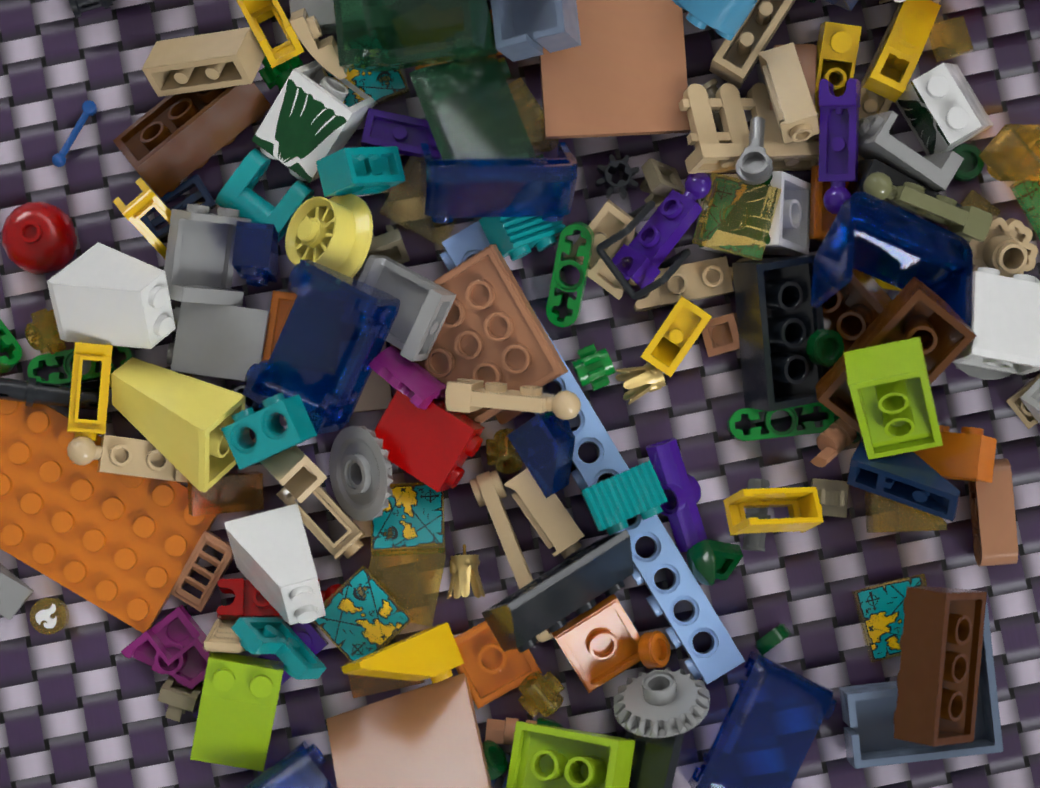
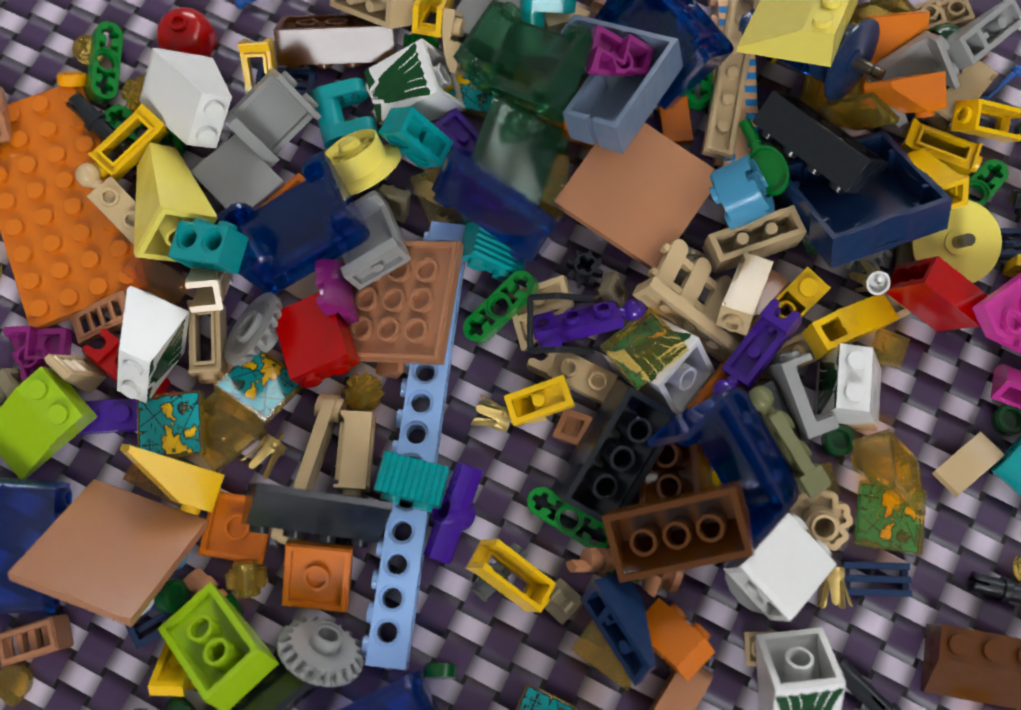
camera: 40 degrees right, 10 degrees down
teal plate [231,617,327,680] -> none
clear blue slope [232,221,278,287] -> none
tan plate [445,378,581,420] -> none
clear blue slope [507,411,575,498] -> none
green gear [571,344,616,391] -> none
orange tile [638,631,671,669] -> none
dark green plate [687,539,744,586] -> none
flat silver plate [736,117,773,185] -> none
dark green tile [806,329,844,367] -> none
lime slope [843,337,943,460] -> none

